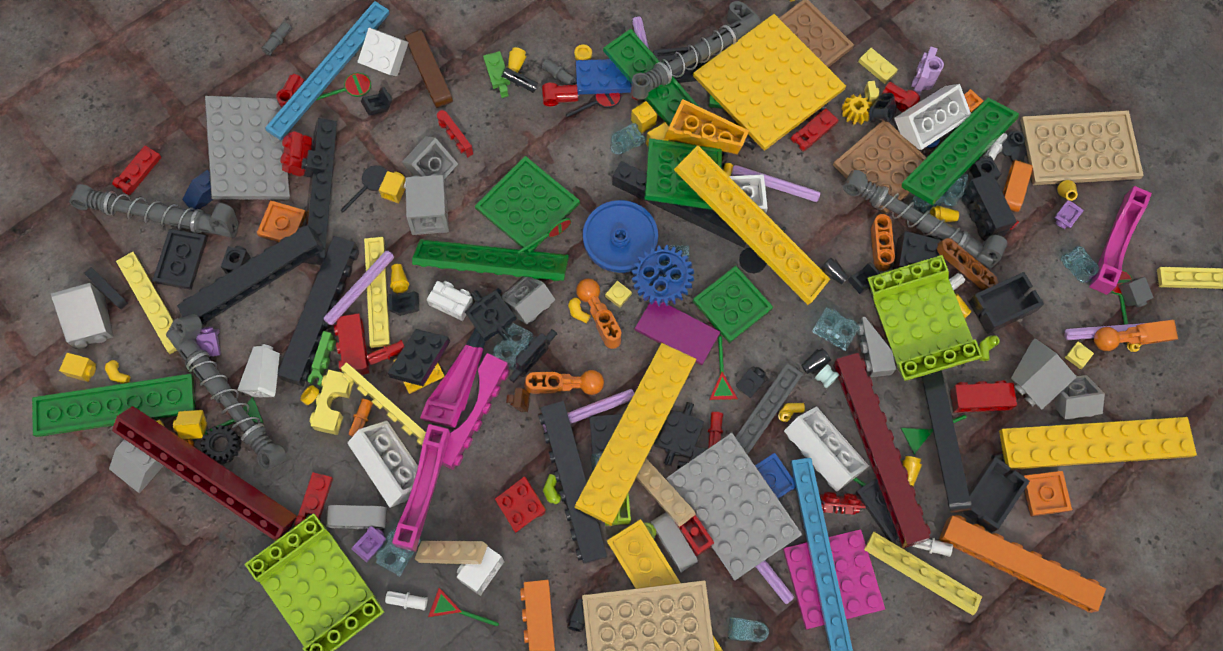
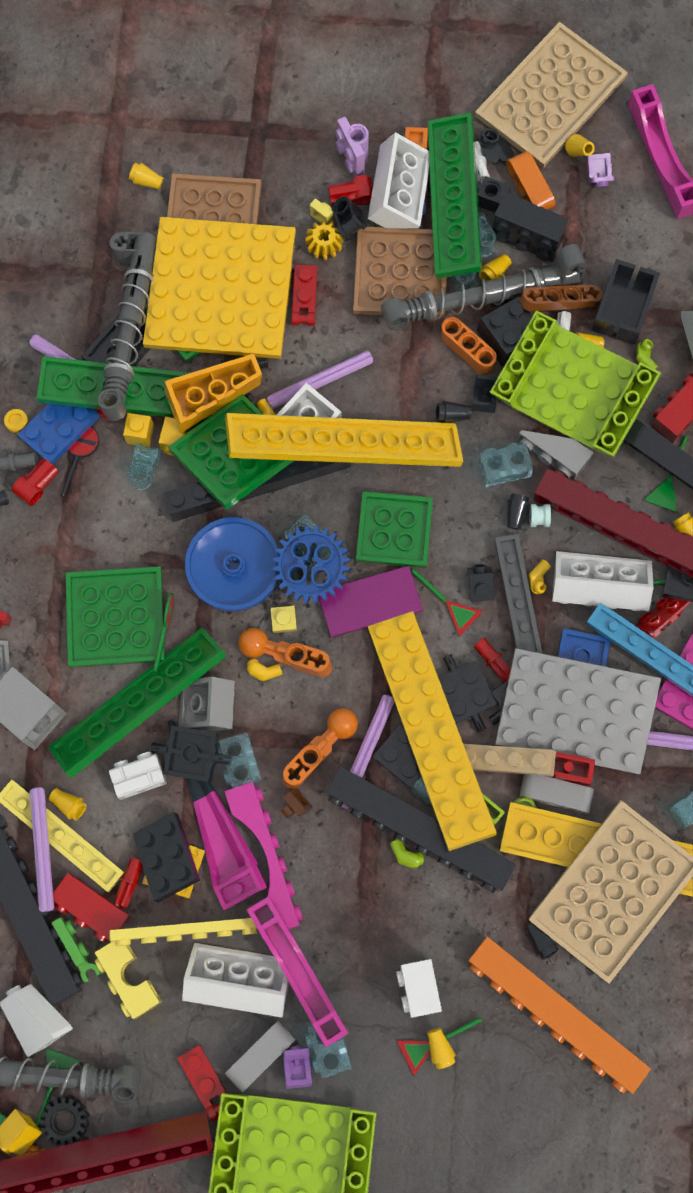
camera: 40 degrees left, 5 degrees up
yellow tile [300,385,319,405] -> none
orange axle [349,399,373,437] -> none
white axle [385,591,428,611] -> none
black bracket [388,291,419,316] -> none
tan plate [415,541,488,564] -> none
red hinge [495,477,546,533] -> none
black plate [508,329,558,383] -> none
black piece [739,226,786,274] -> none
light yellow plate [858,48,898,84] -> none
clear light blue piece [1061,246,1099,283] -> none
none -> yellow cone [427,1028,456,1069]

